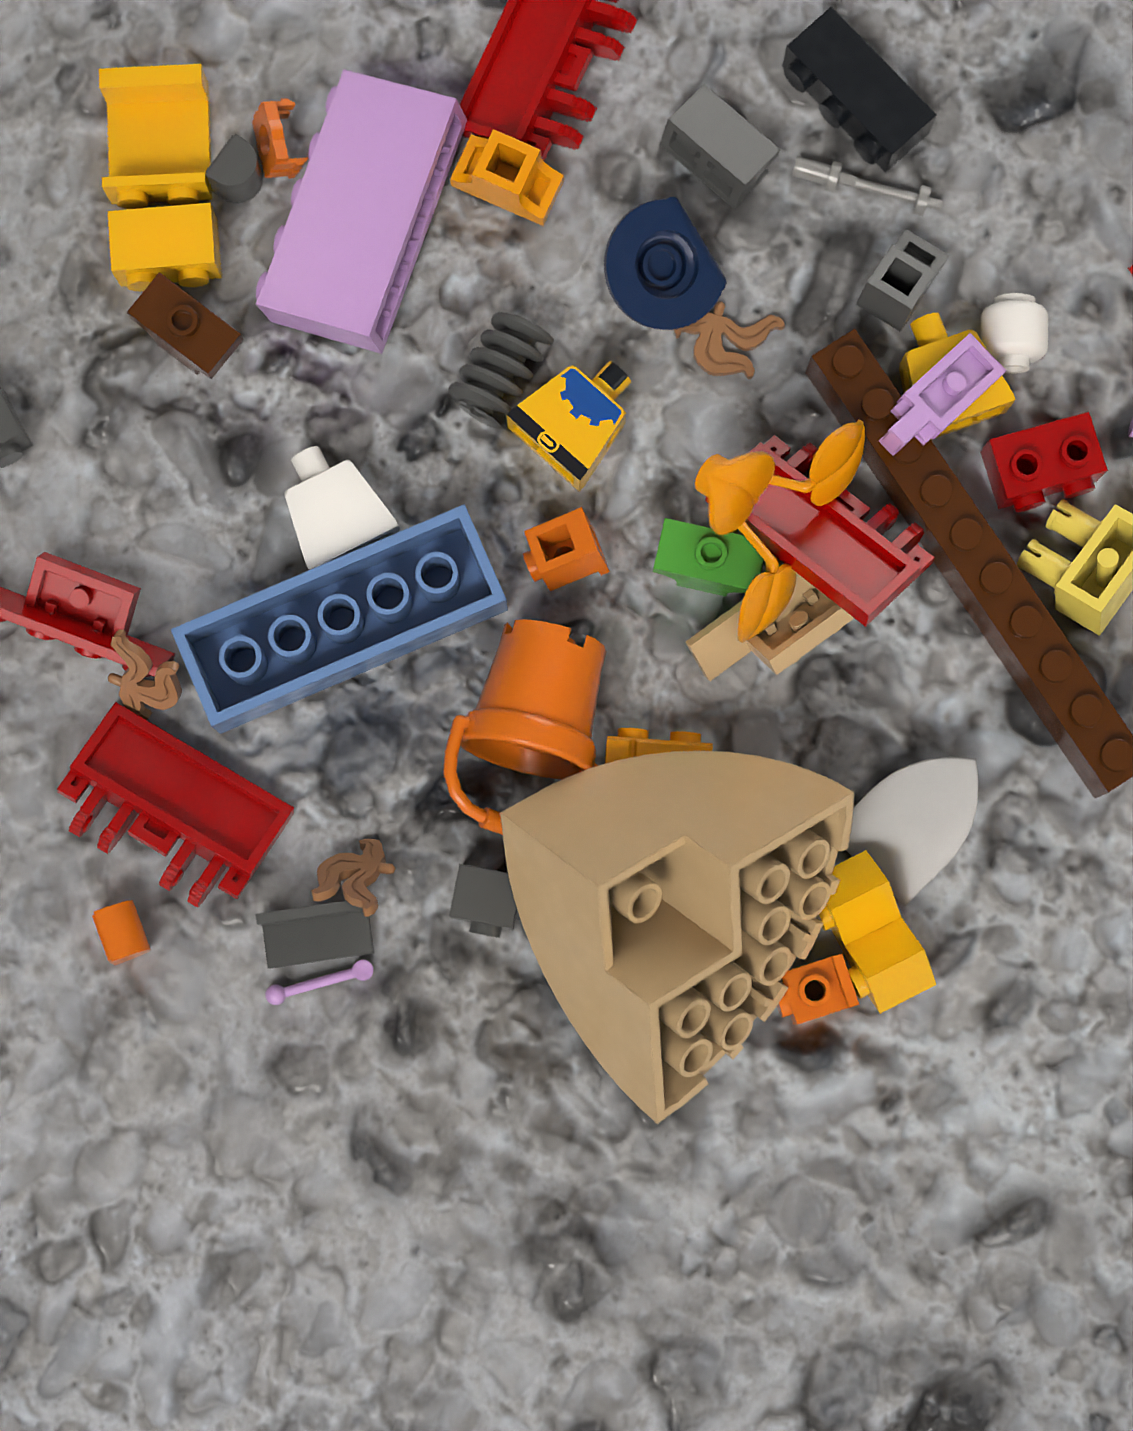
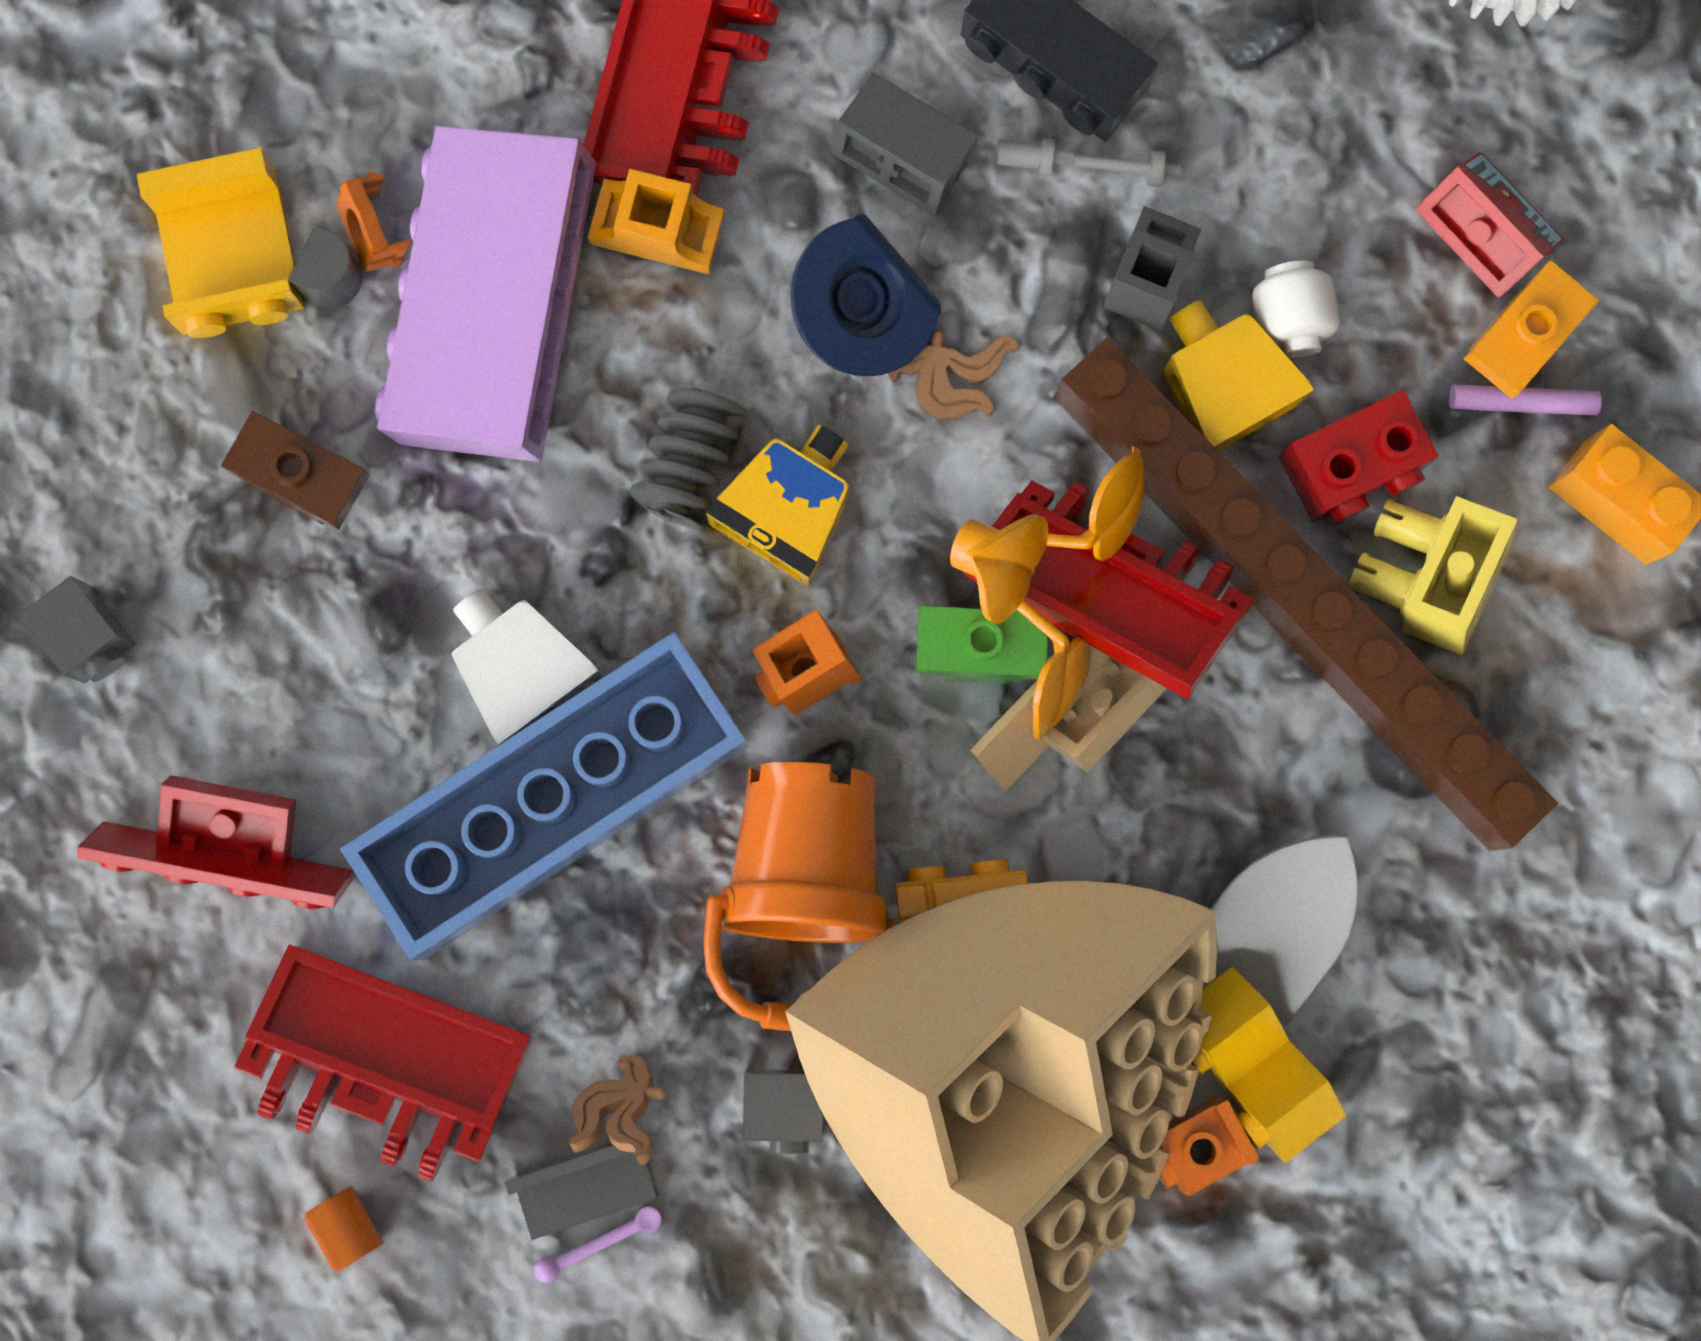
camera: 15 degrees left, 0 degrees up
yellow brick [107,203,222,292] -> none
medium nougat piece [108,630,182,720] -> none
lavender hinge [879,333,1007,456] -> none

